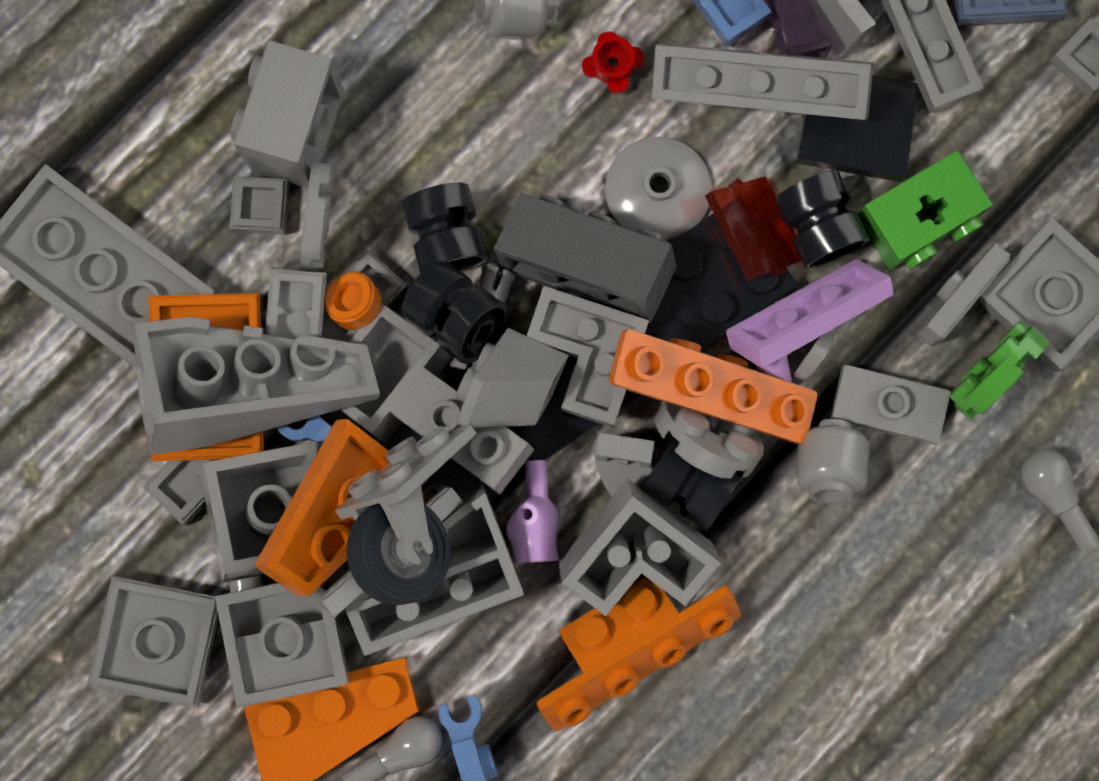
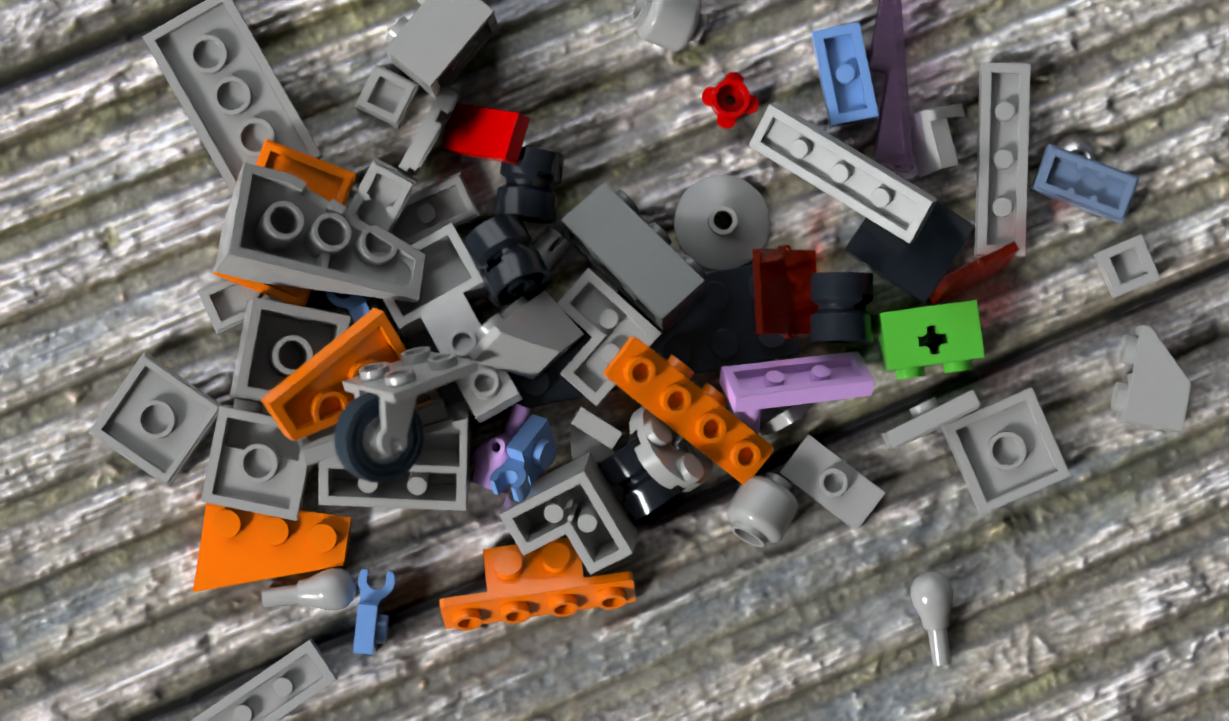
camera: 20 degrees right, 5 degrees up
orange tile [324,272,382,330] -> none
bright green plate [949,320,1049,421] -> none
none -> red tile [441,103,530,165]
none -> medium blue plate [490,414,557,502]
none -> clear red piece [929,241,1019,305]

